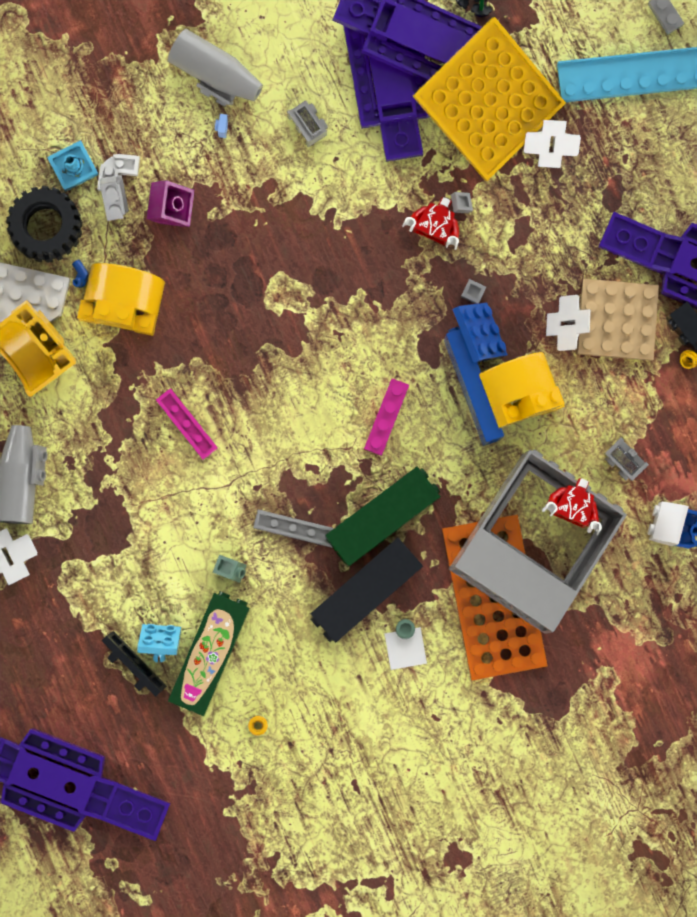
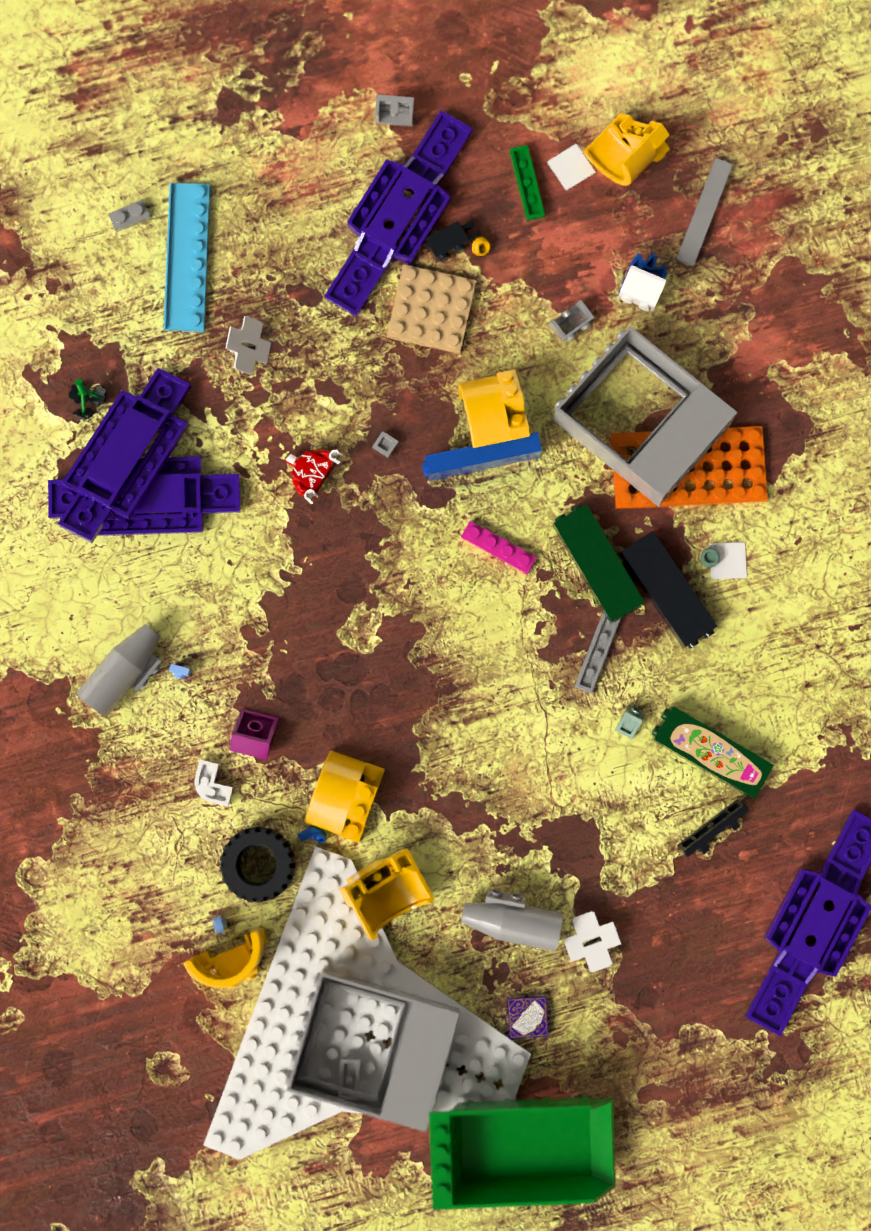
camera: 80 degrees left, 0 degrees up
medium azure plate [47,140,99,192] -> none
light grey window [100,175,129,221] -> none
medium azure plate [137,624,181,662] -> none
dark pink plate [156,388,218,460] -> none
yellow plate [248,716,268,735] -> none
light grey window [287,101,328,147] -> none
yellow plate [413,17,566,181] -> none
light grey plate [451,192,473,213] -> none
blue plate [452,303,508,363] -> none
red torso [542,478,602,535] -> none
white piece [546,295,591,351] -> none

